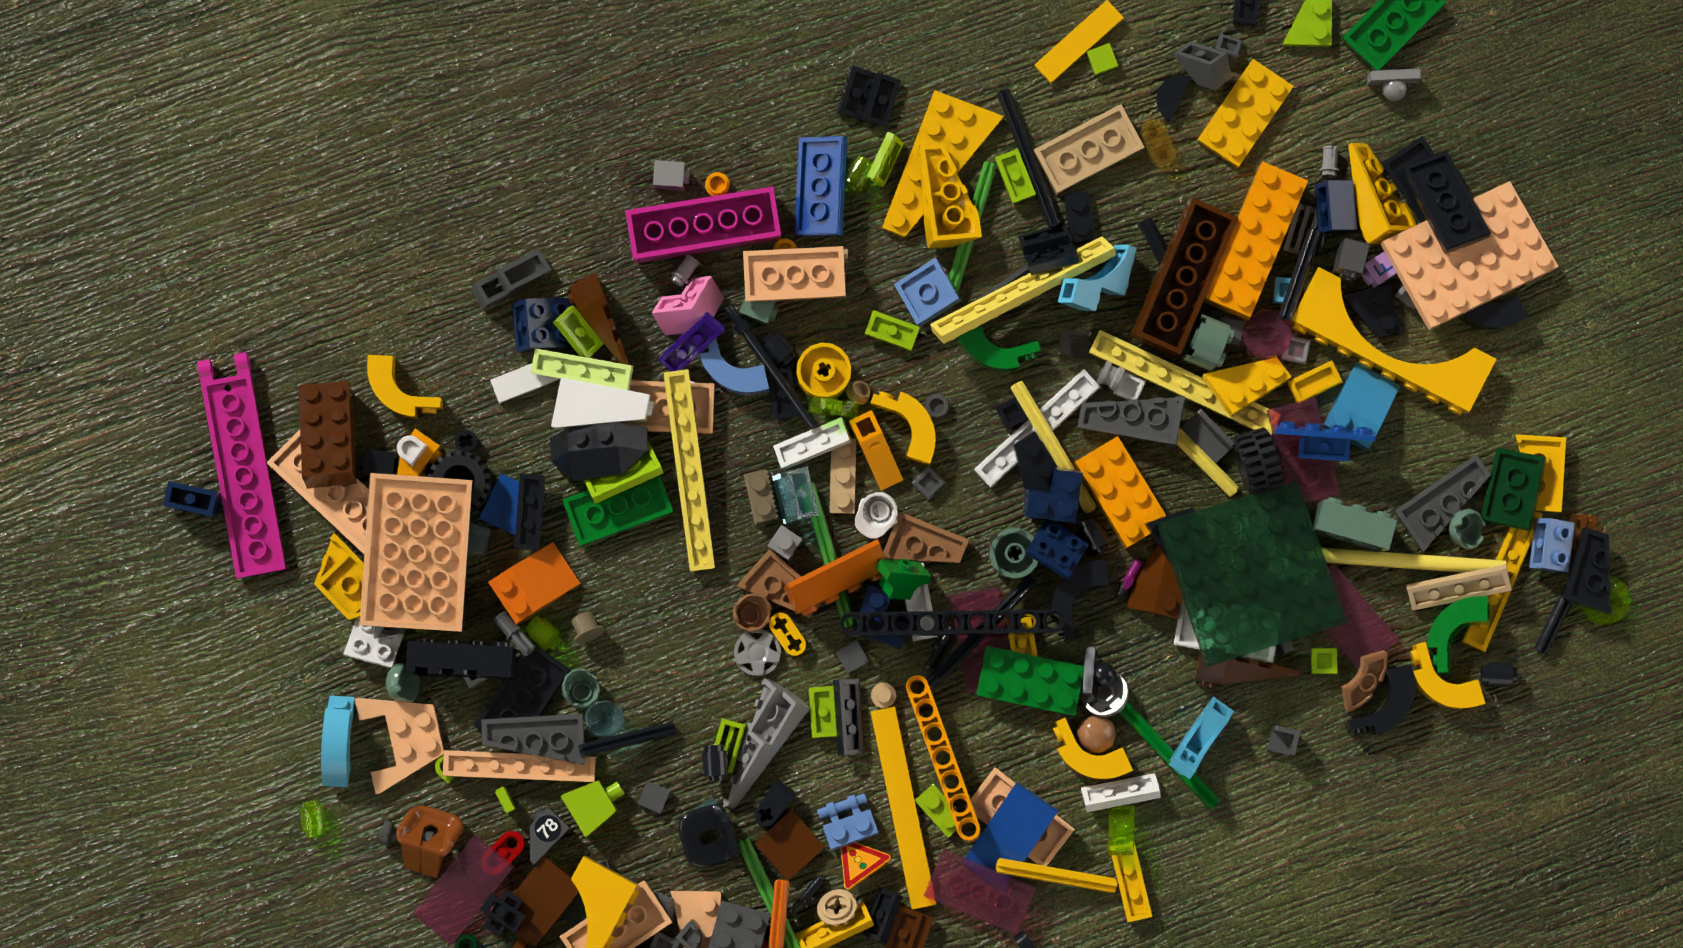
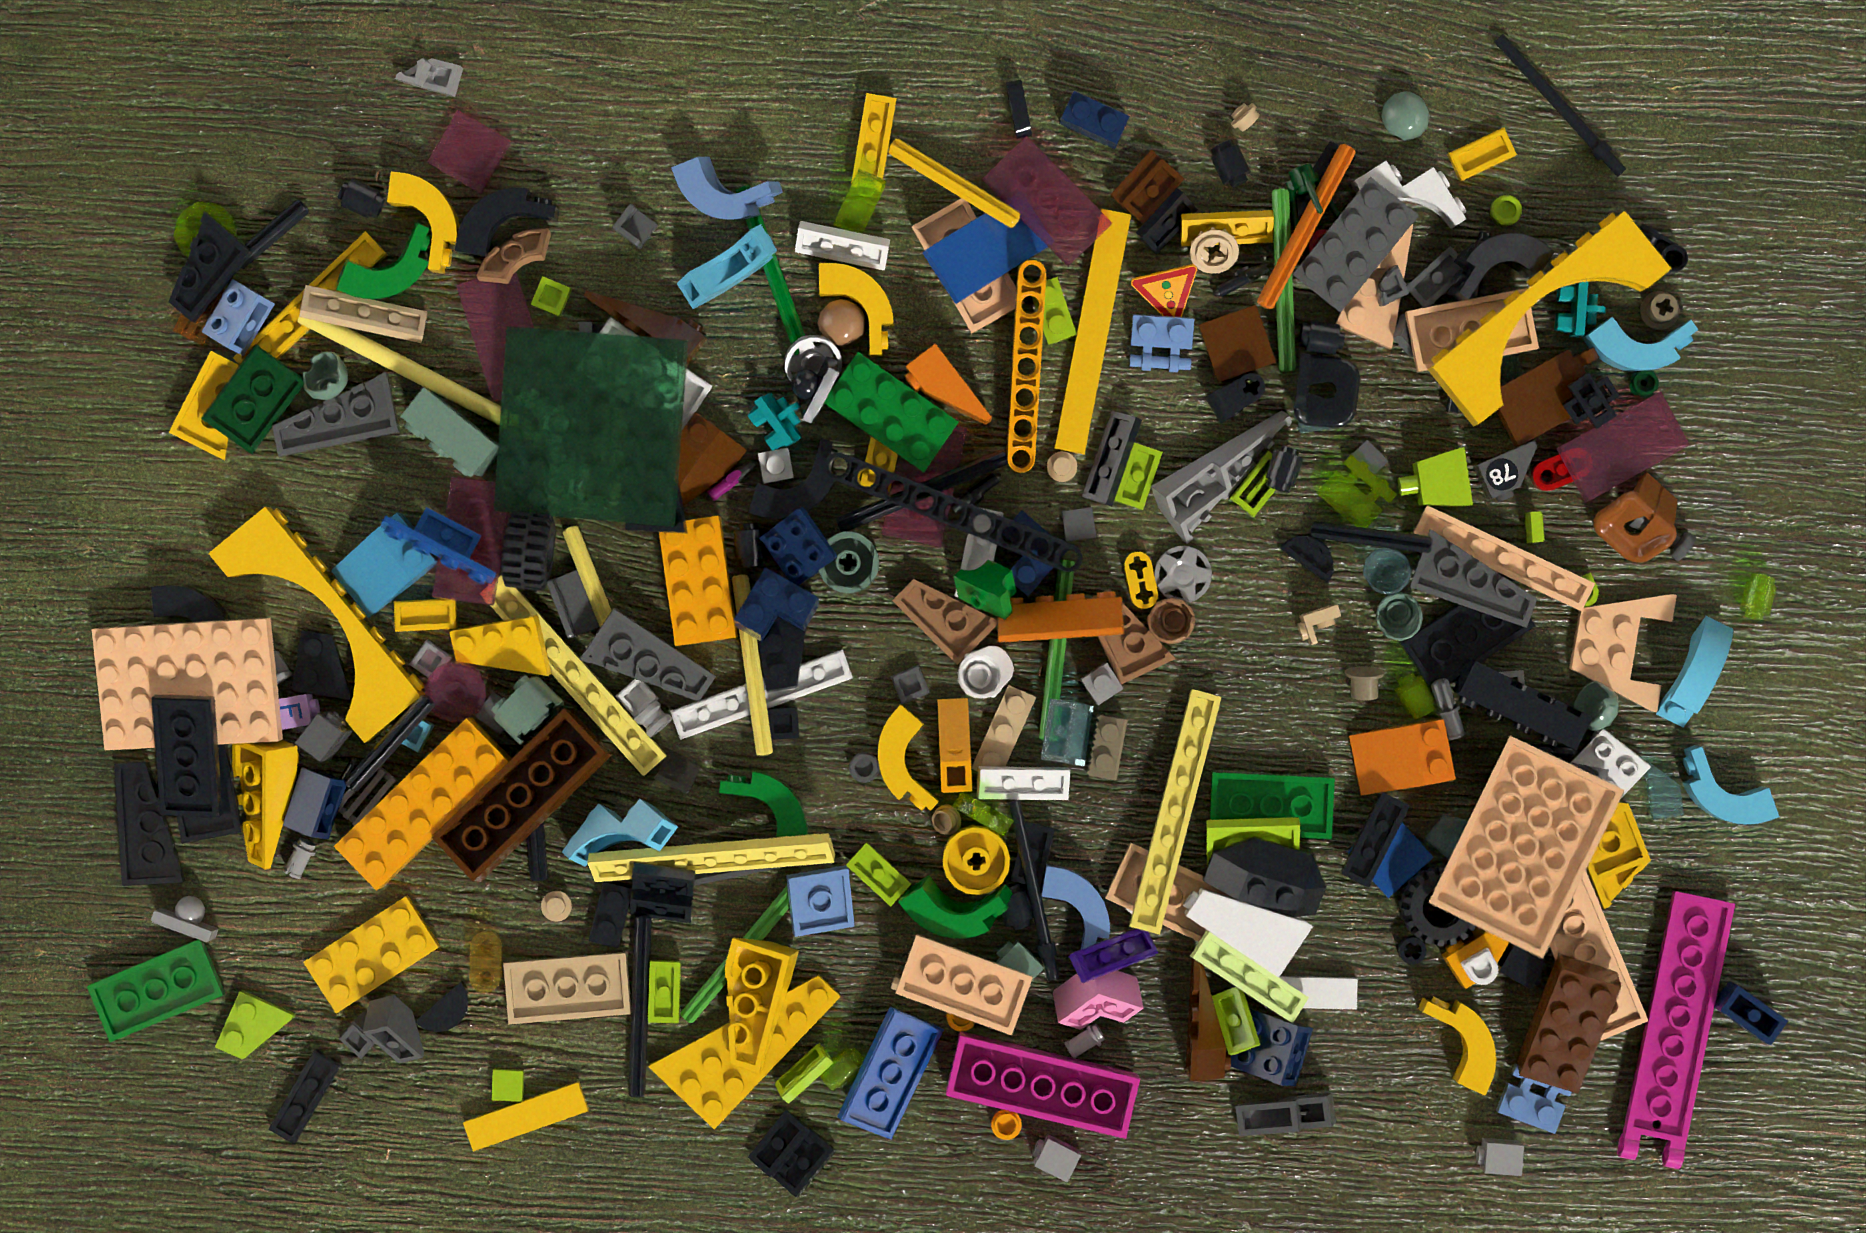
camera: 155 degrees left, 5 degrees up
none -> black wing [114,761,186,886]
none -> light grey slope [395,58,463,97]
none -> clear pink tile [427,110,512,194]
none -> tan plate [541,891,572,922]
none -> medium blue arch [671,157,783,219]
none -> teal hips [747,393,802,450]
none -> white plate [758,448,794,484]
none -> green arch [898,875,1013,939]
none -> orange slope [905,344,992,425]
none -> black tile [1279,536,1334,584]
none -> tan bracket [1297,604,1341,645]
none -> black brick [1299,320,1345,355]
none -> clear neon green plate [1316,454,1397,528]
none -> light grey brick [1476,1138,1524,1176]
none -> medium blue plate [1496,1064,1572,1134]
none -> black piece [1529,743,1578,758]
none -> clear light blue tile [1645,763,1684,820]
none -> medium azure arch [1682,745,1779,825]

